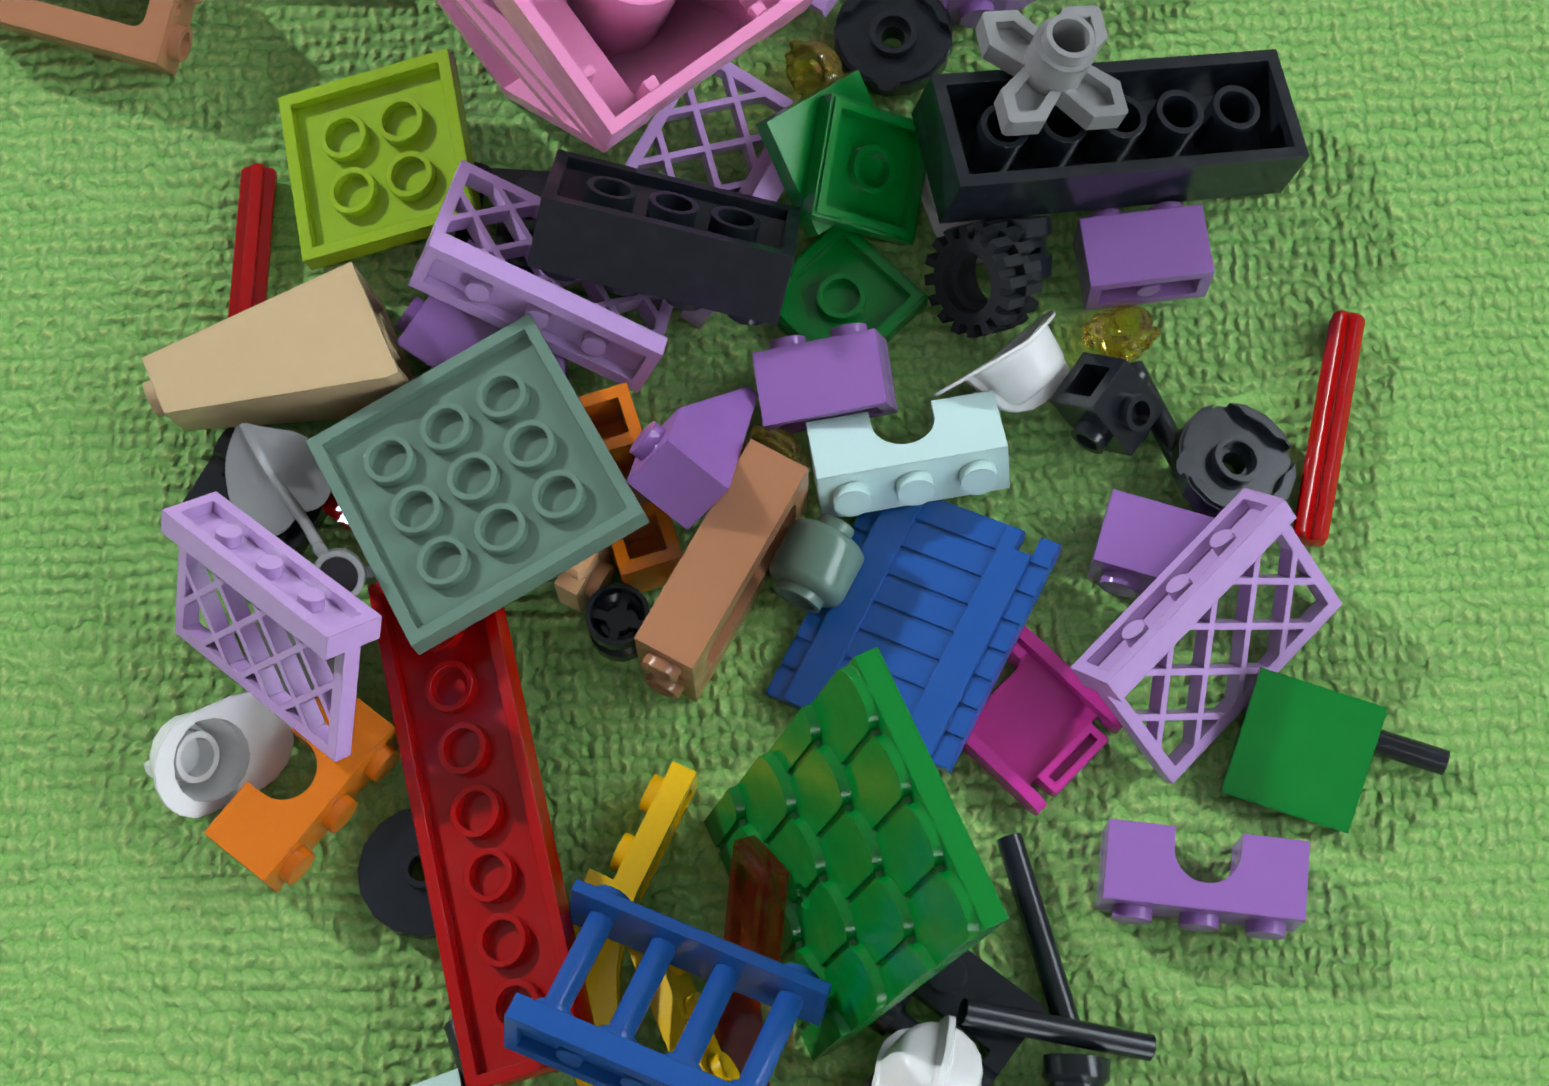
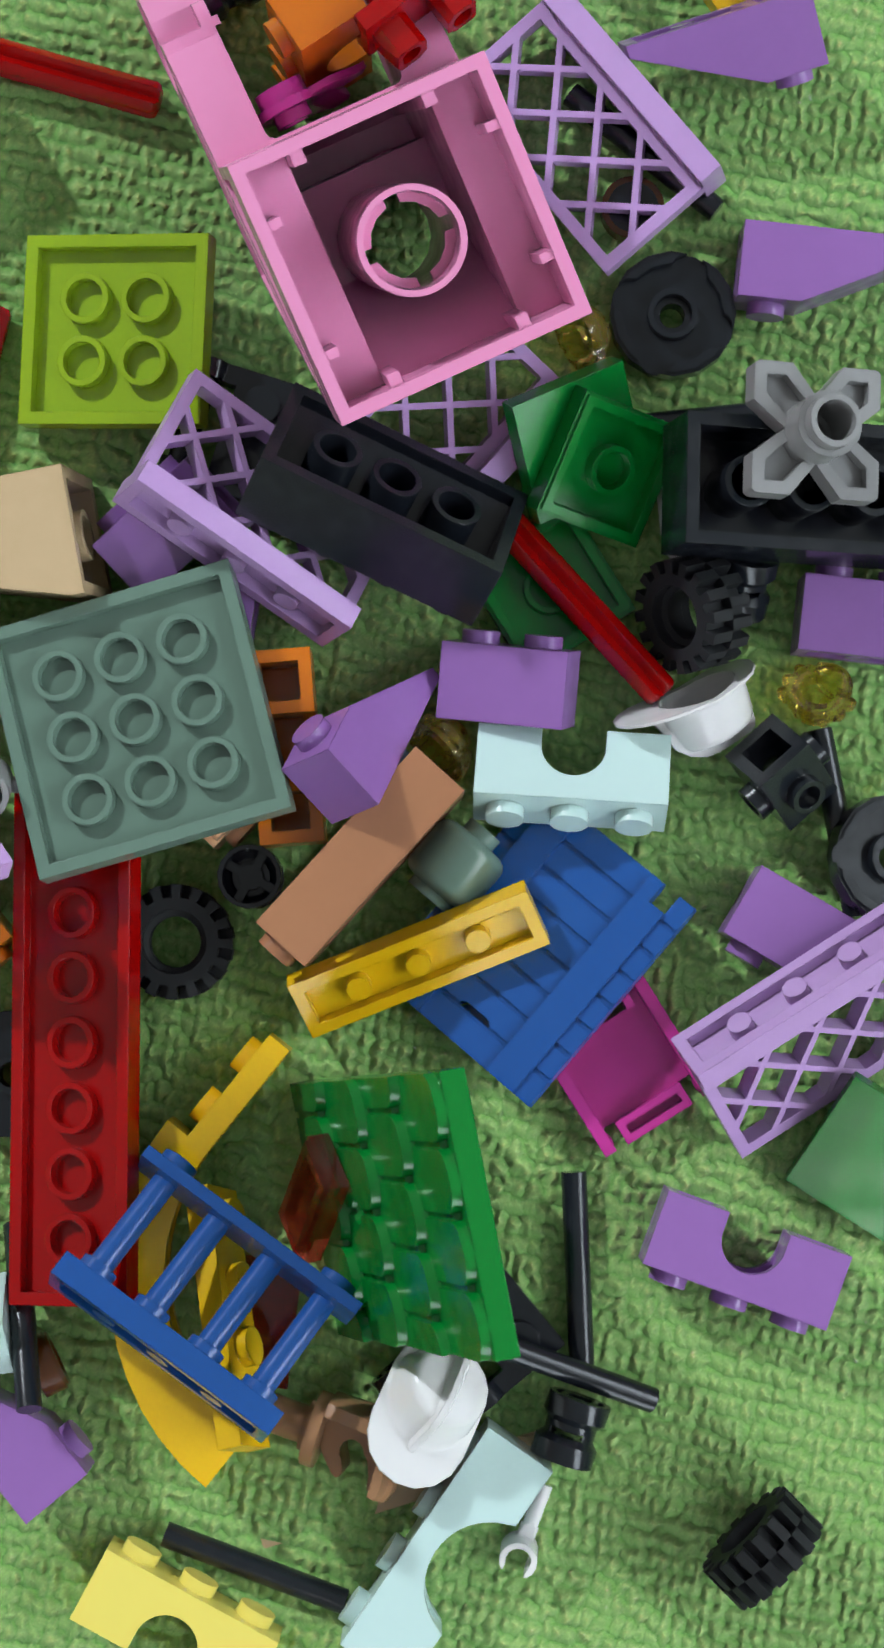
camera: 10 degrees right, 15 degrees up
none -> black tyre [140,884,235,1000]
none -> yellow plate [287,880,550,1038]
none -> red axle [509,513,674,705]

